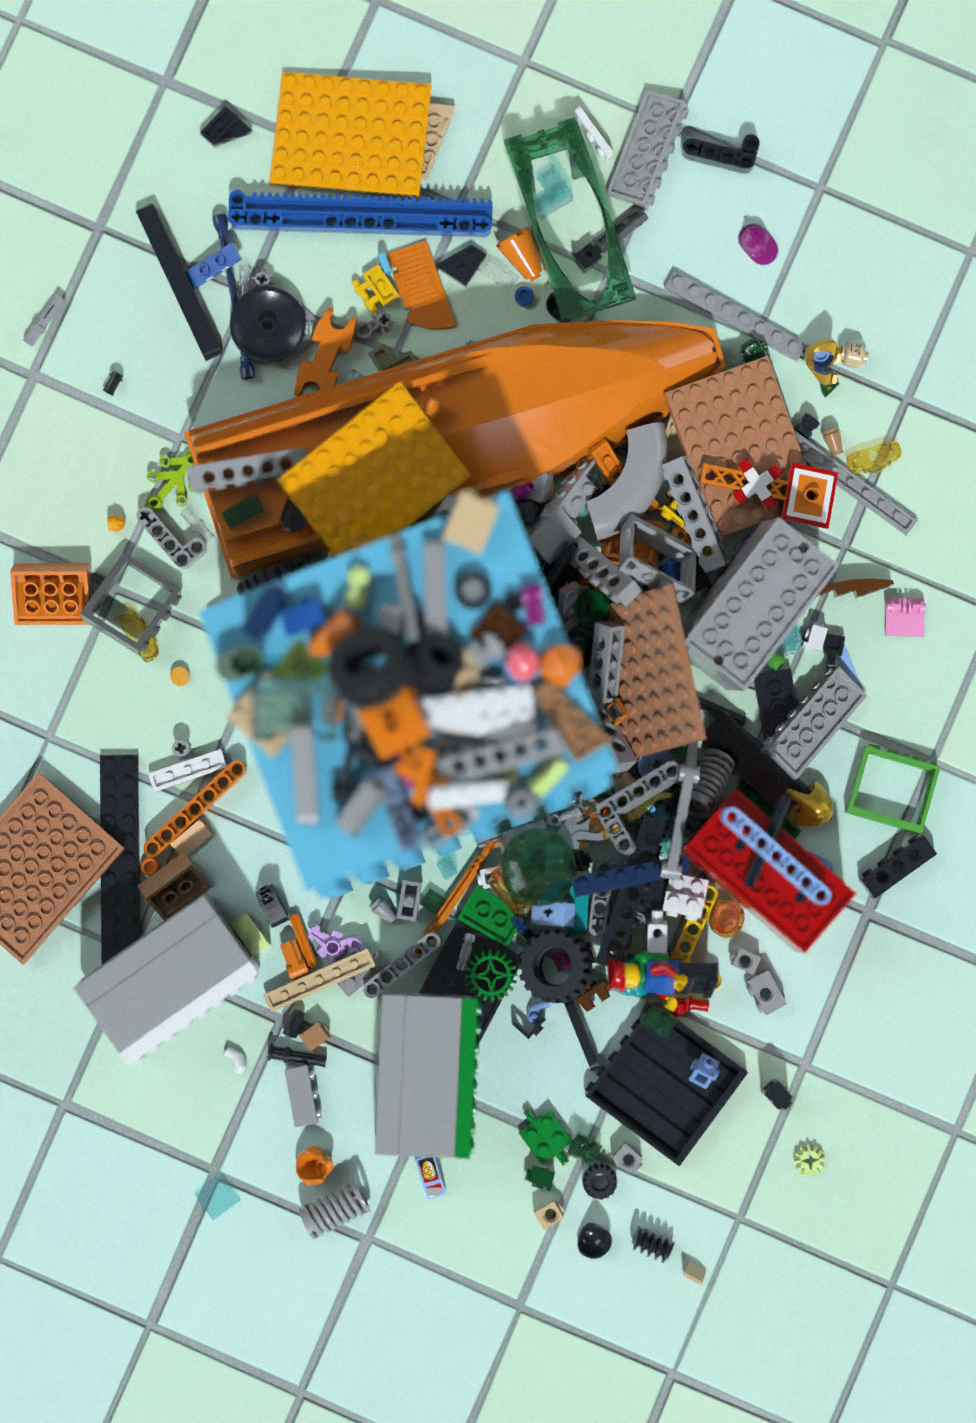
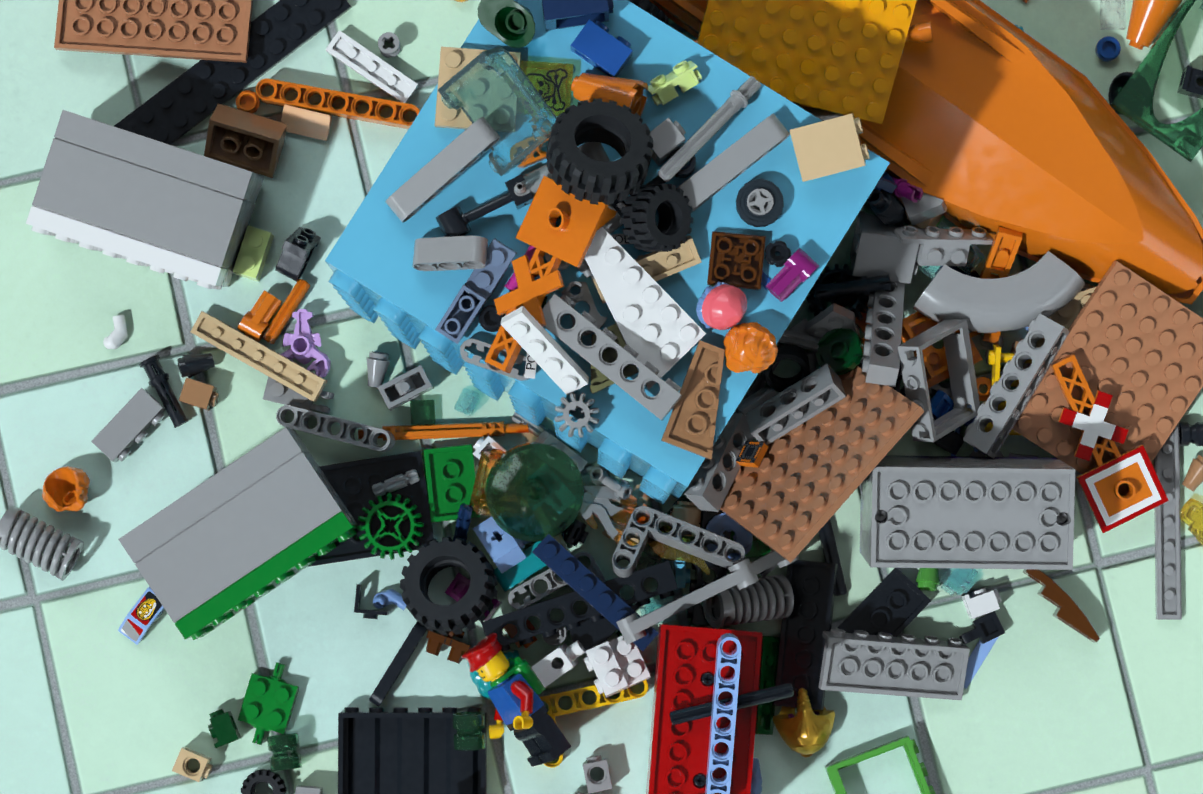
camera: 45 degrees right, 0 degrees up
black pin [350,745,393,769] -> none
light grey piece [469,634,505,668] -> none
black pin [478,669,505,686] -> none
yellowish green hinge [526,756,570,799] -> none
red pin [669,995,710,1017] -> none
clear orange tile [709,899,745,938] -> none
bright pink hinge [885,598,926,637] -> none

